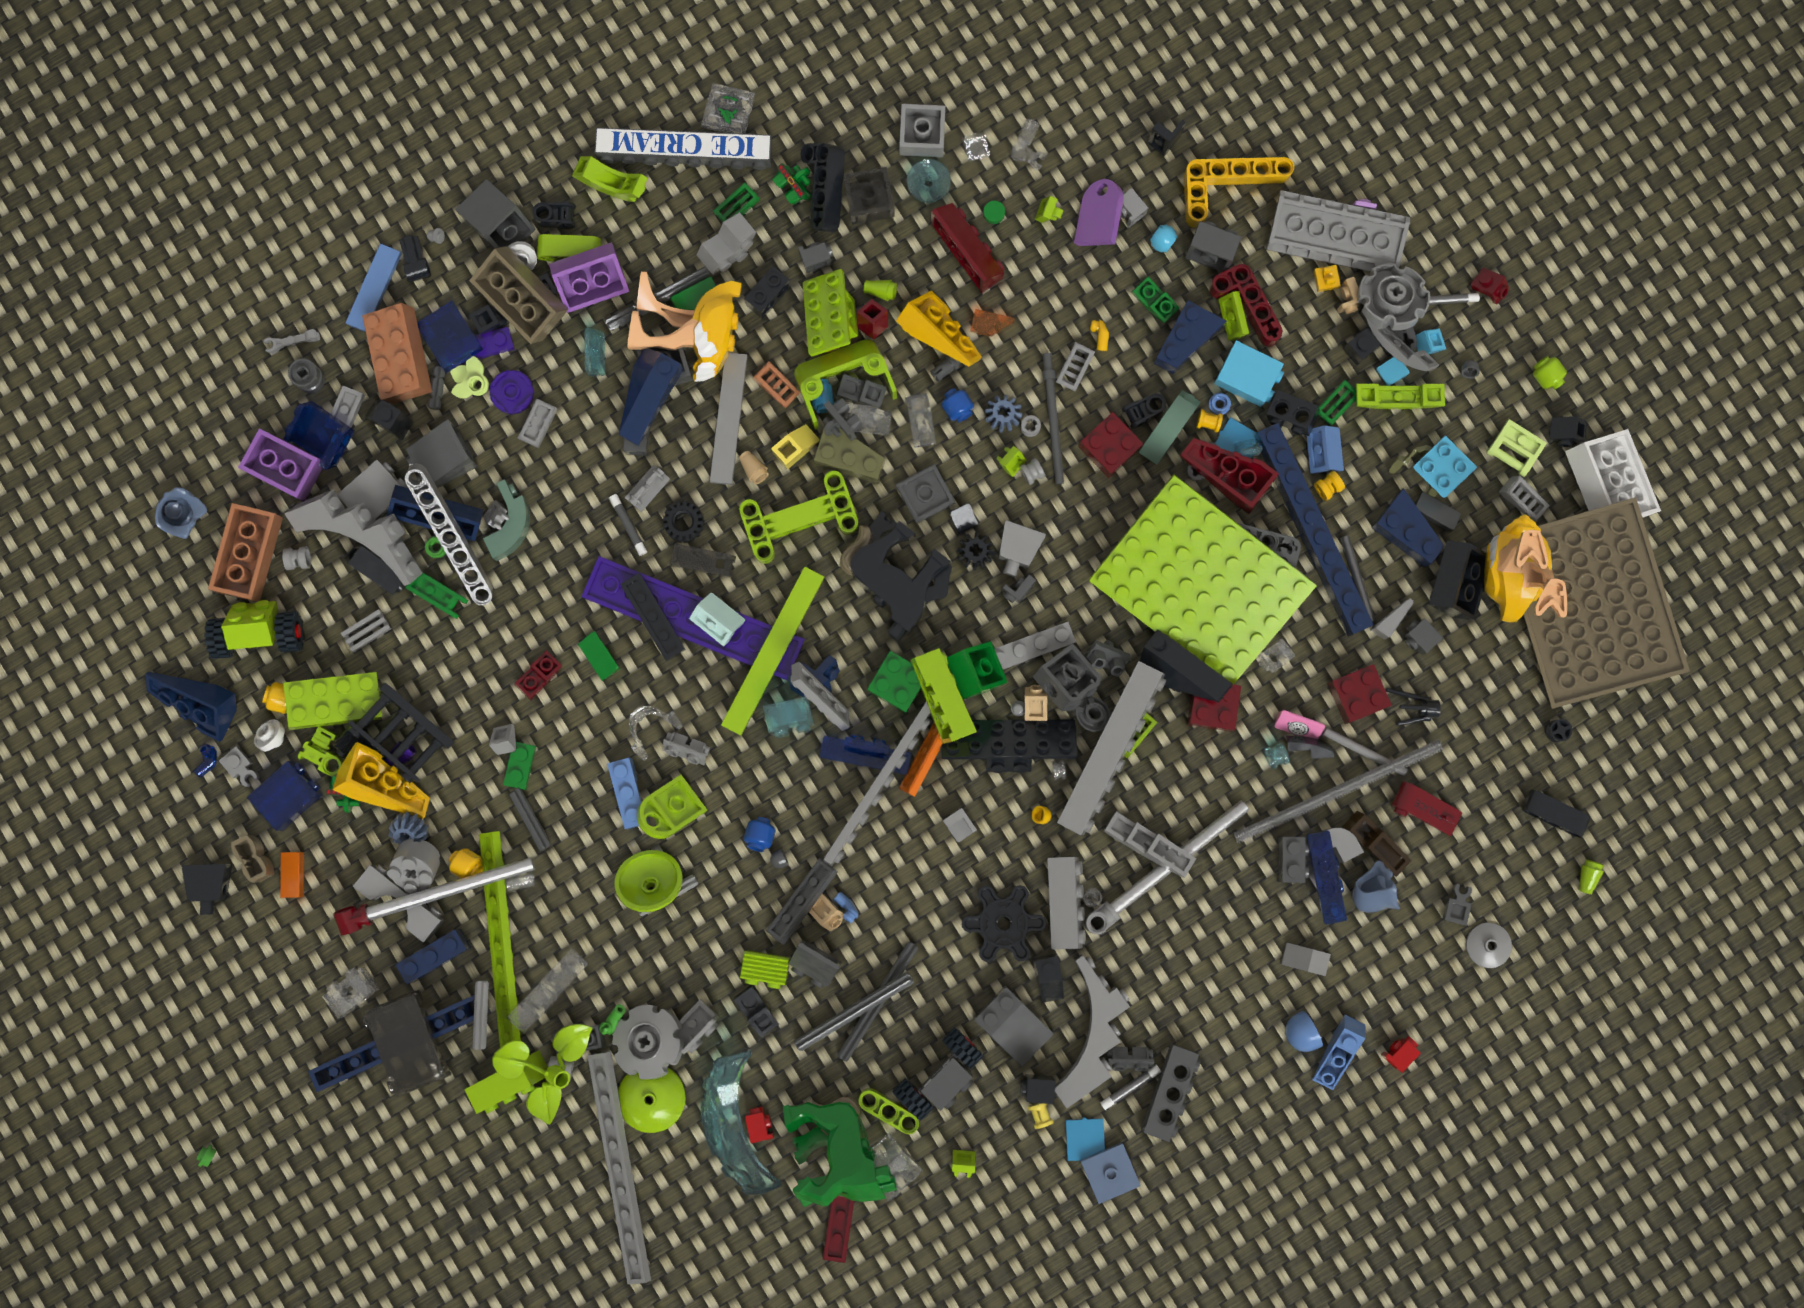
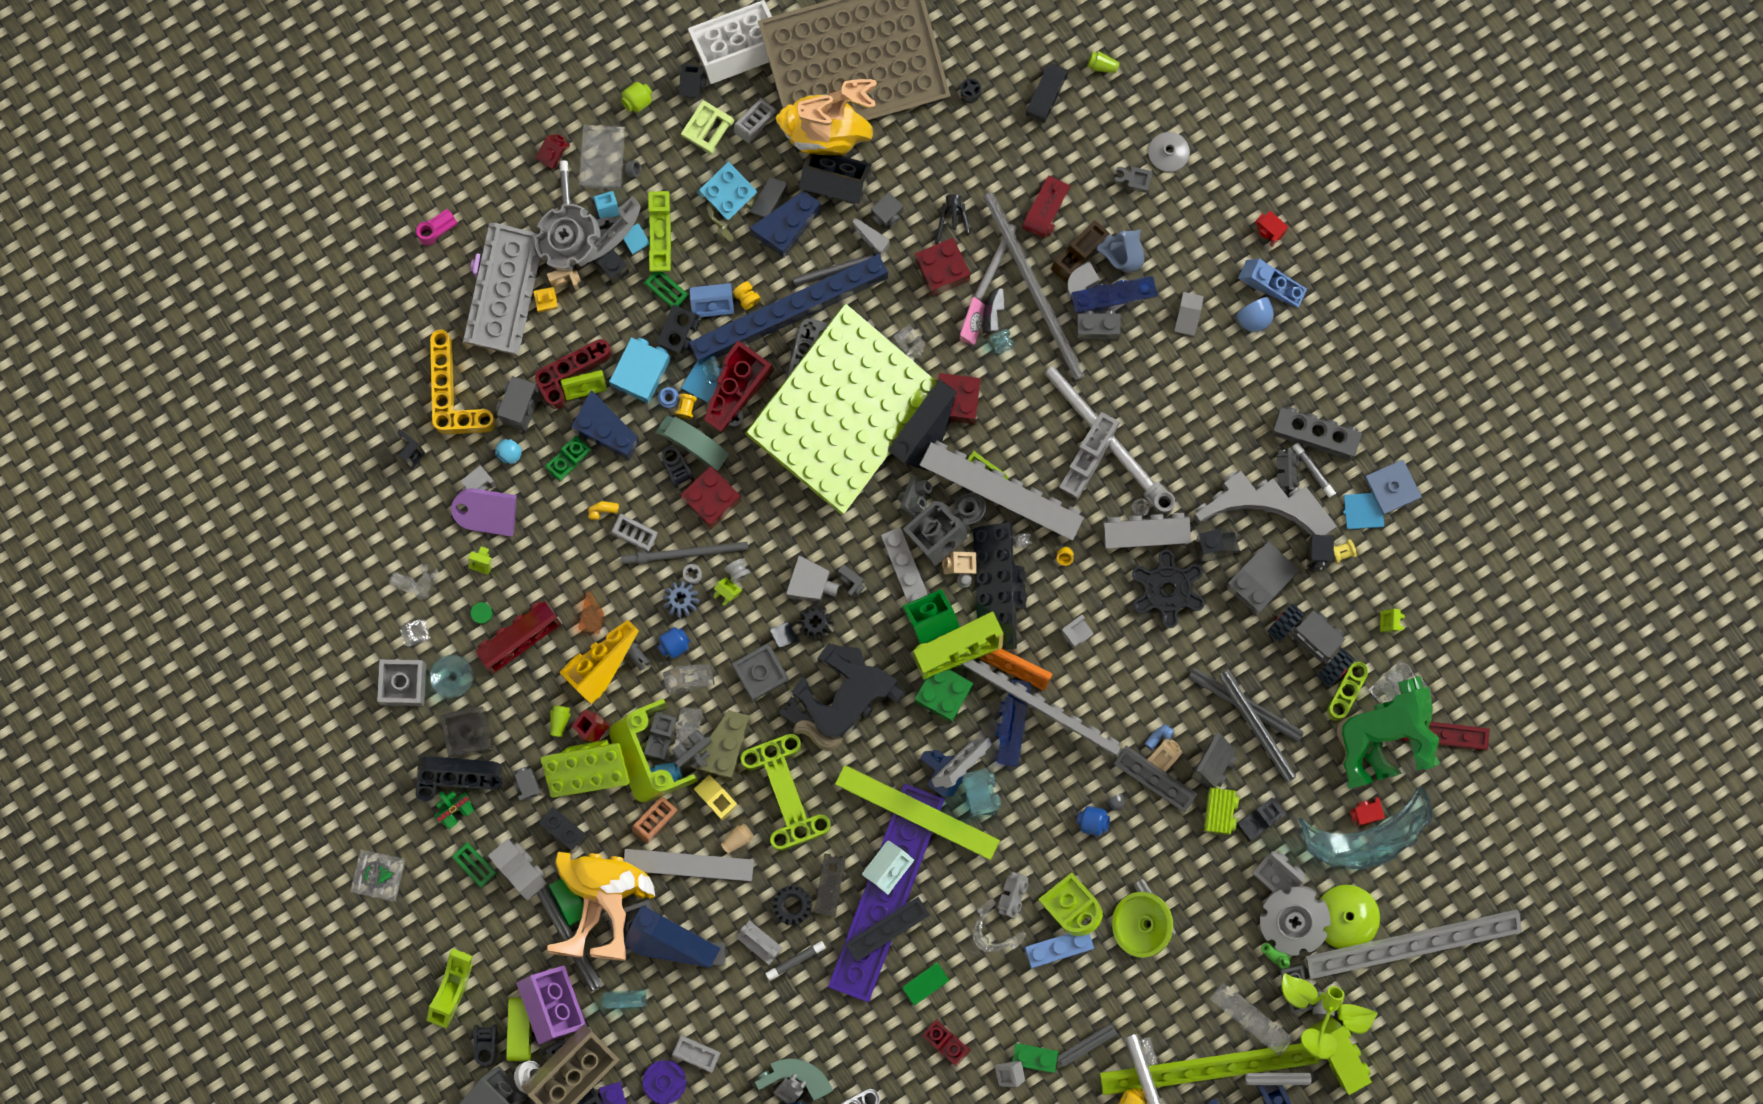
camera: 90 degrees left, 5 degrees down
brick [595,128,773,170] -> none
none -> dark pink piece [416,209,458,246]
none -> clear plate [579,125,625,189]

